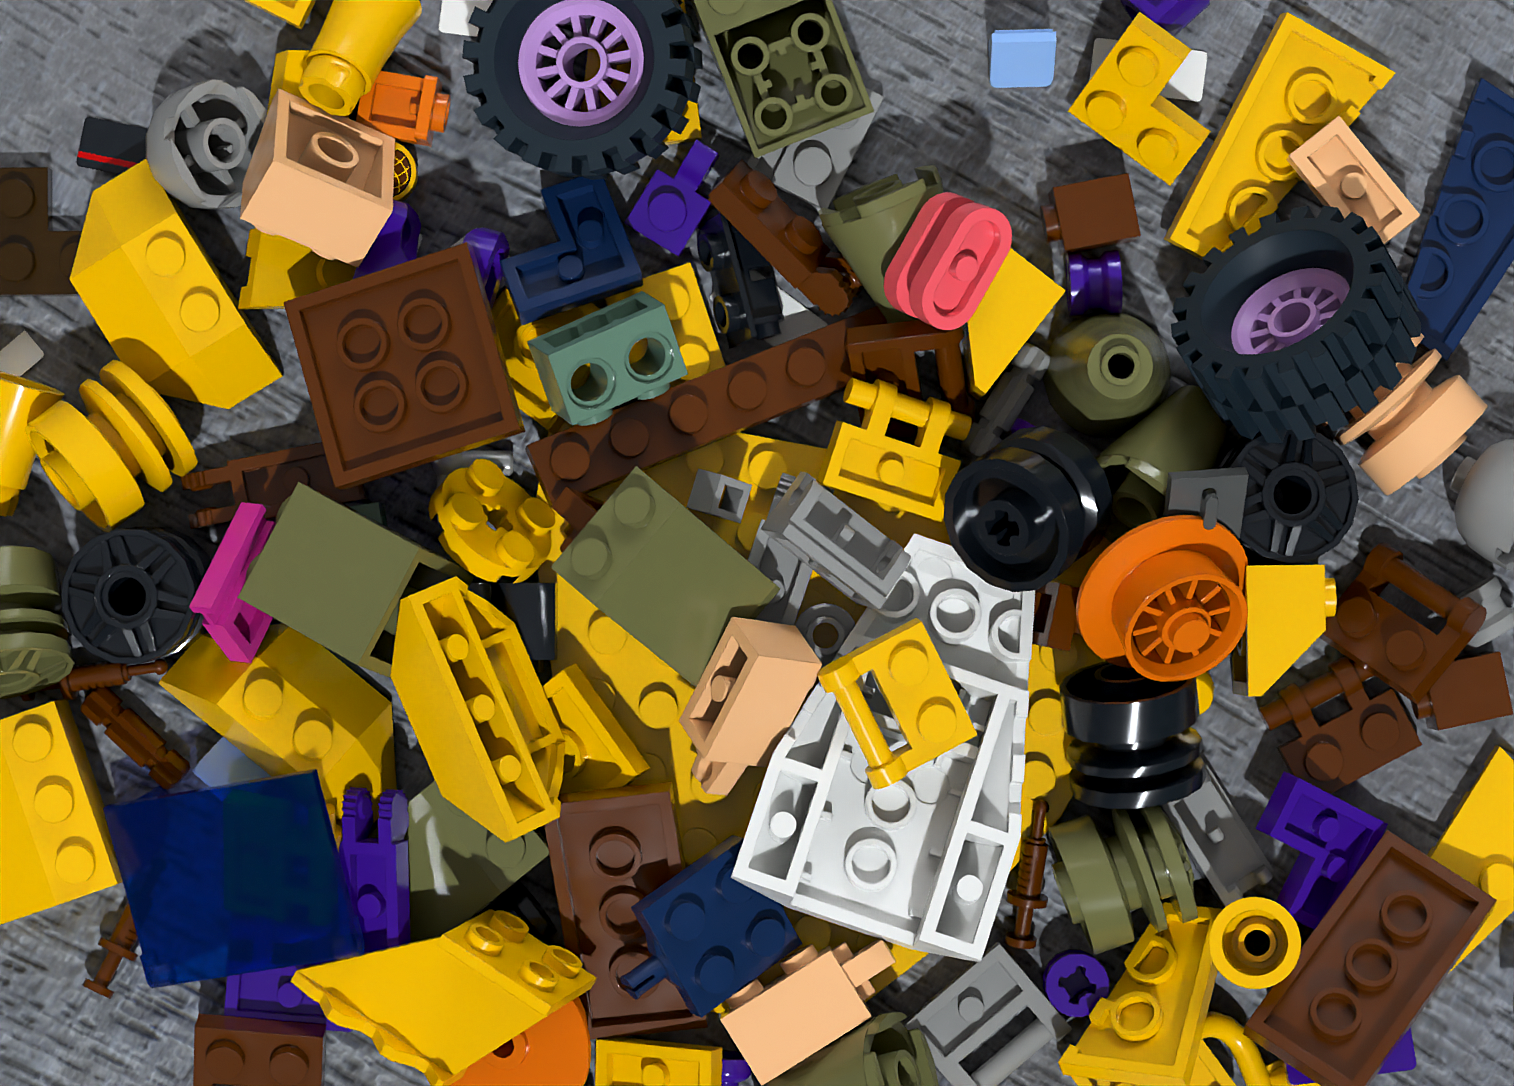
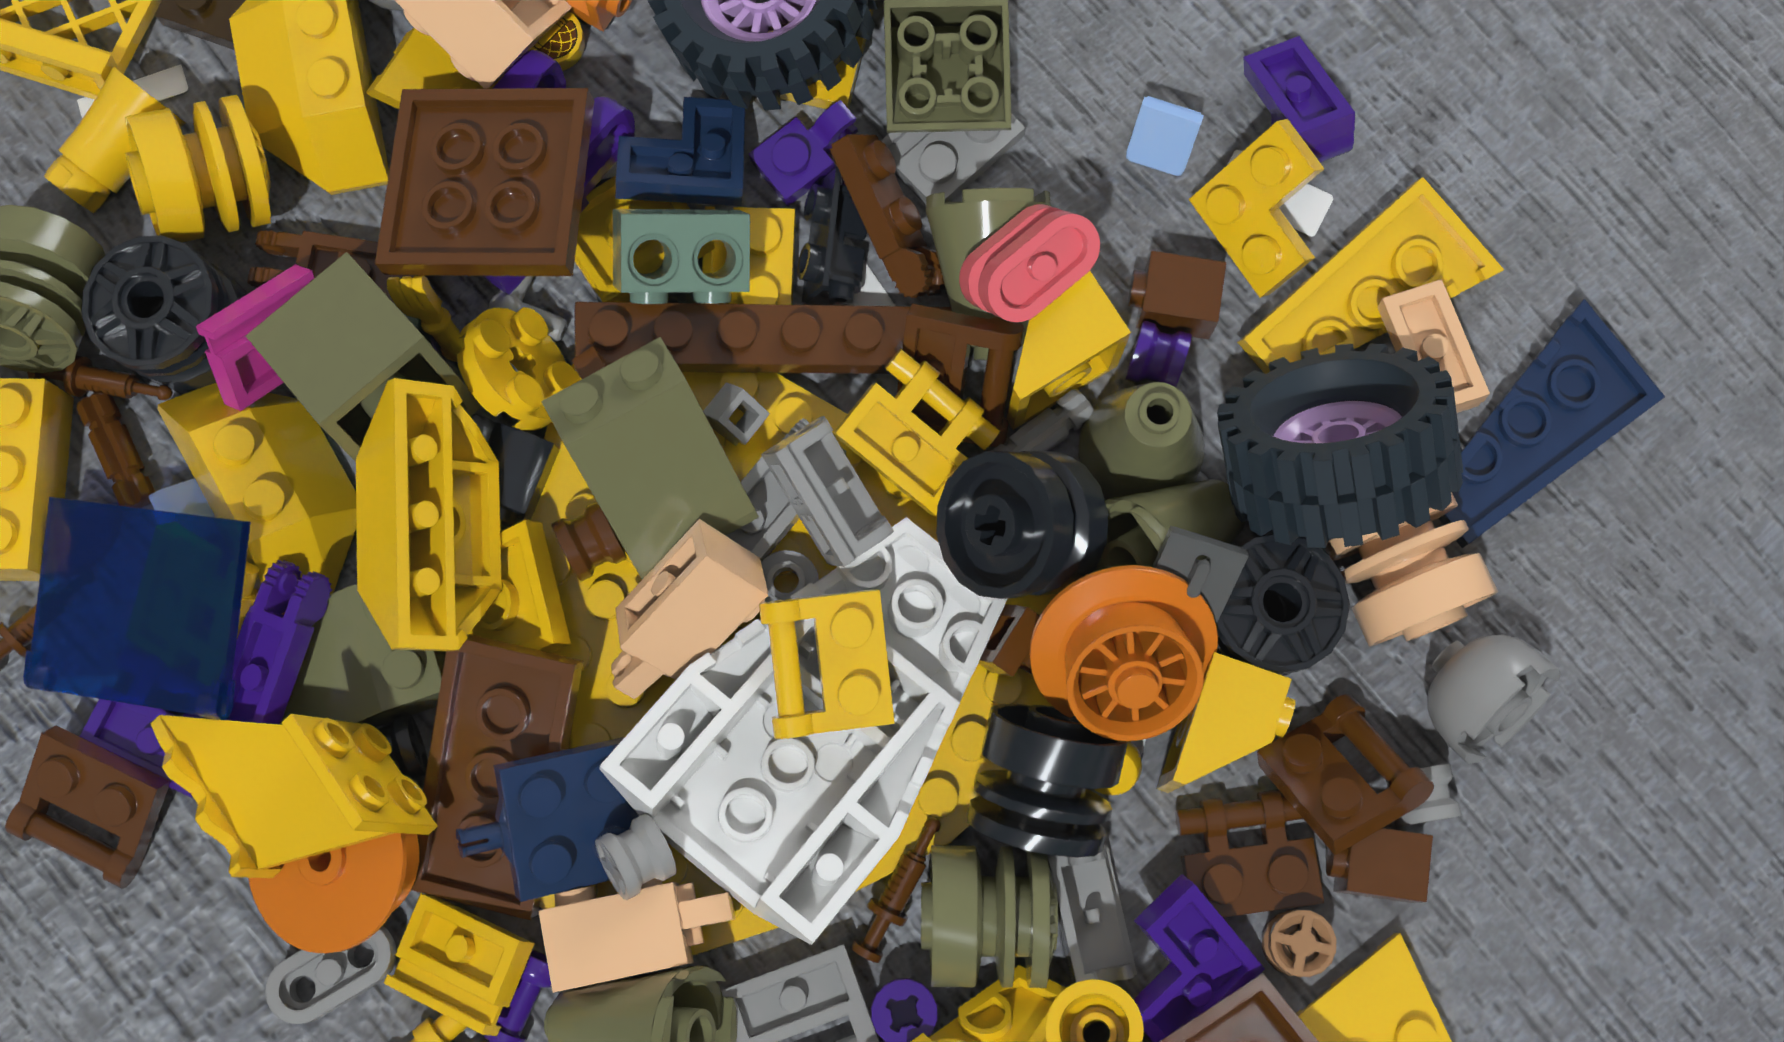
camera: 20 degrees right, 10 degrees down
none -> yellow piece [387,275,465,362]
none -> reddish brown wheel [551,501,627,582]
none -> light grey wheel [595,814,677,900]
none -> medium nougat wheel [1262,910,1336,977]

